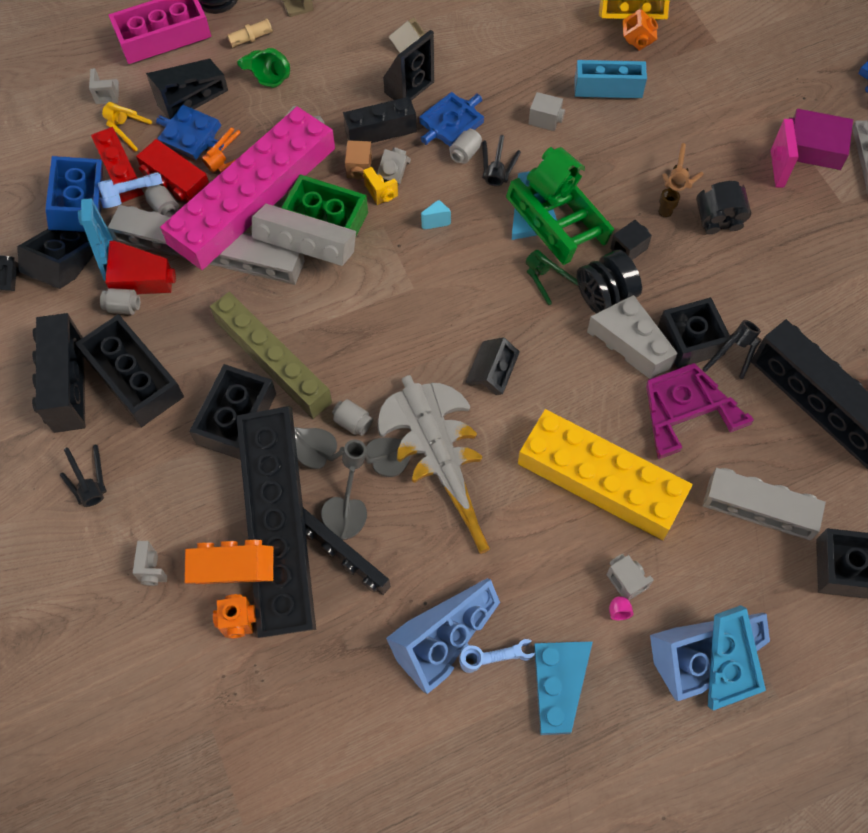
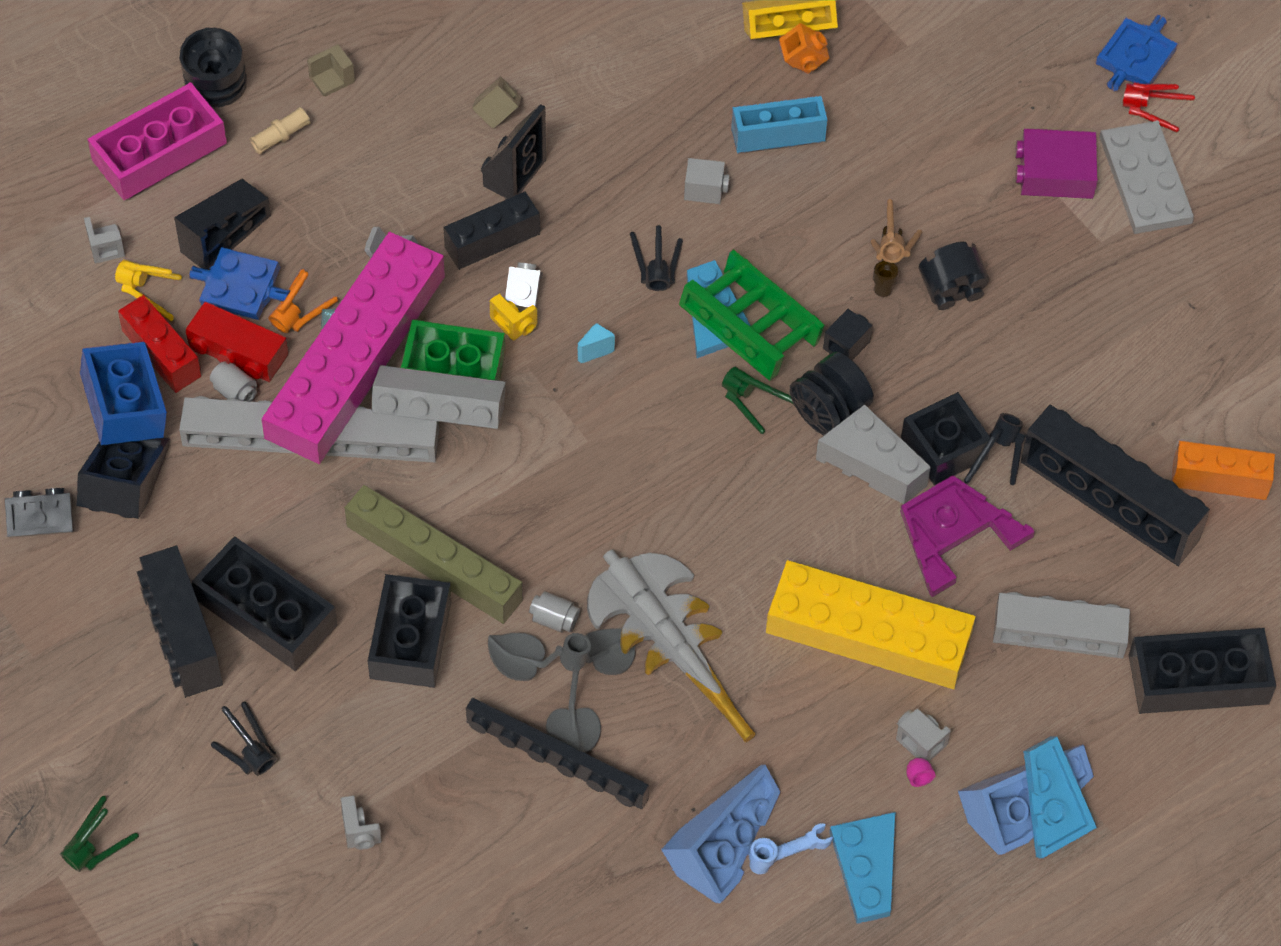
camera: 15 degrees left, 5 degrees down
dark azure wing [78,198,113,281] -> none
light blue brick [98,172,163,208] -> none
light grey brick [100,288,141,315] -> none
red slope [105,240,176,295] -> none
orange brick [185,540,274,584] -> none
orange brick [213,594,256,639] -> none
black plate [236,406,316,638] -> none
green hair [237,48,290,88] -> none
medium nougat brick [345,141,372,179] -> none
blue plate [419,92,484,147] -> none
light grey brick [449,129,482,164] -> none
black panel [466,337,520,395] -> none
green brick [527,147,585,206] -> none
dark pink plate [771,119,799,188] -> none

